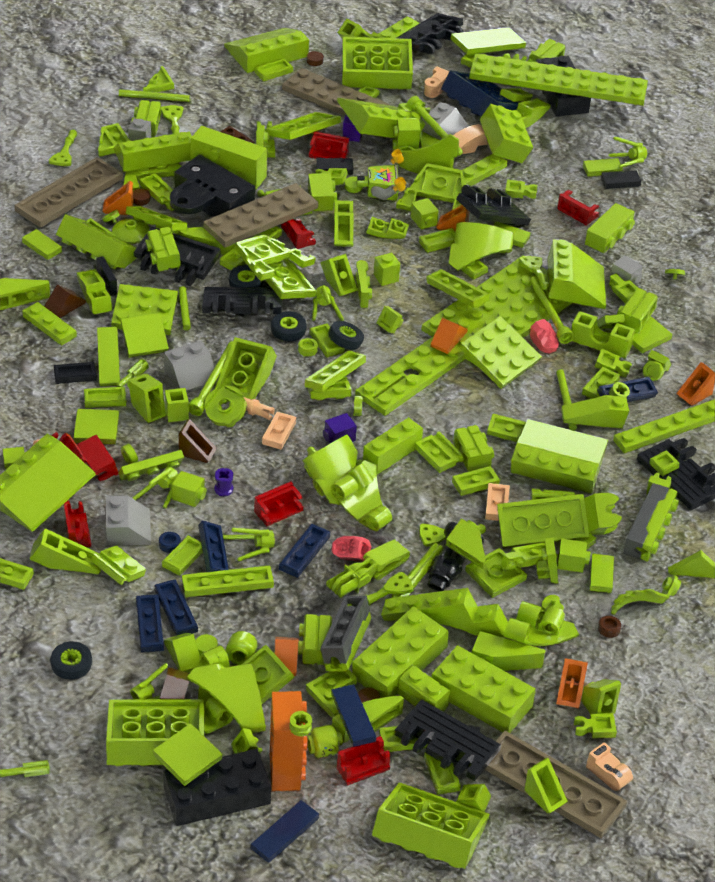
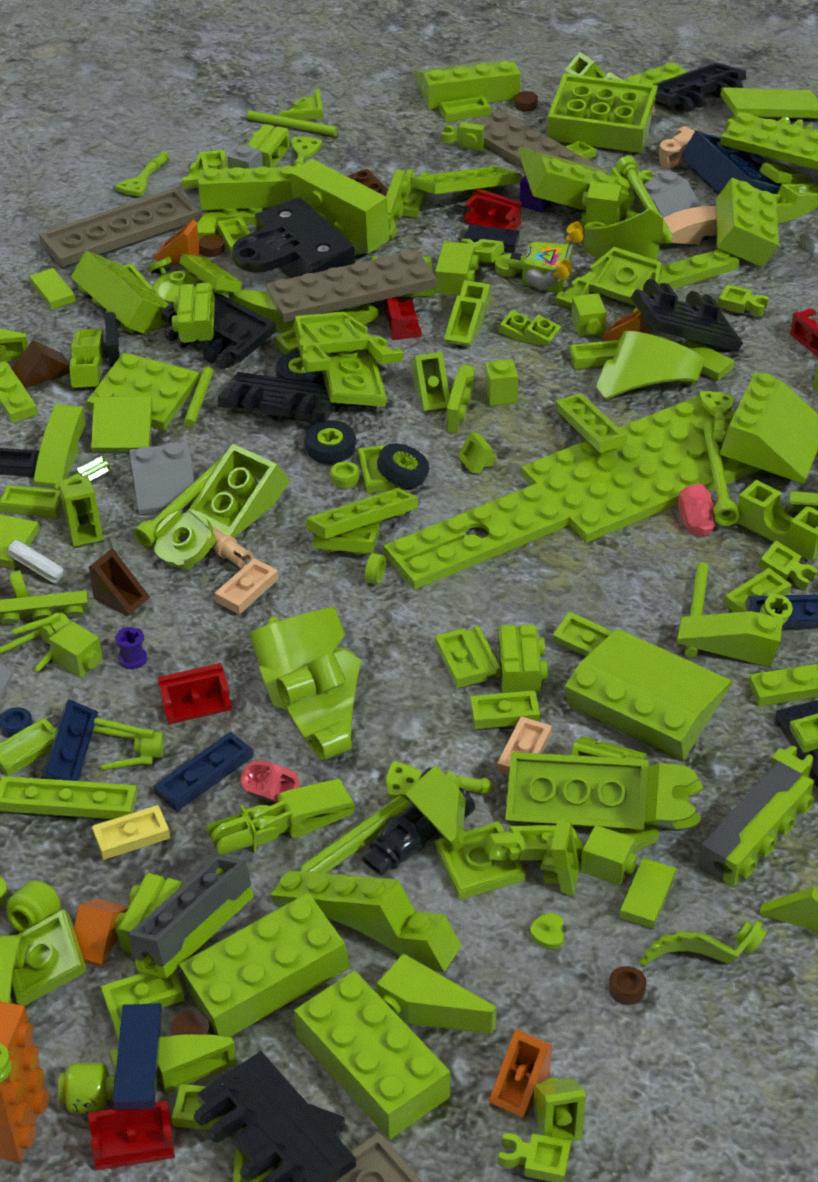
camera: 20 degrees right, 0 degrees up
lime brick [165,388,189,422] -> none
lime plant [312,285,344,321] -> none
dark purple brick [323,413,357,443] -> none
lime brick [363,417,423,475] -> none
lime piece [367,572,414,606] -> none
lime brick [398,665,450,711] -> none
orange slope [430,318,468,354] -> none
lime plate [459,316,542,389] -> none
lime tile [461,260,488,280] -> none
lime panel [504,601,579,646] -> none
none -> white axle [8,540,64,583]
none -> light yellow plate [92,805,170,860]
none -> lime plate [441,122,485,151]

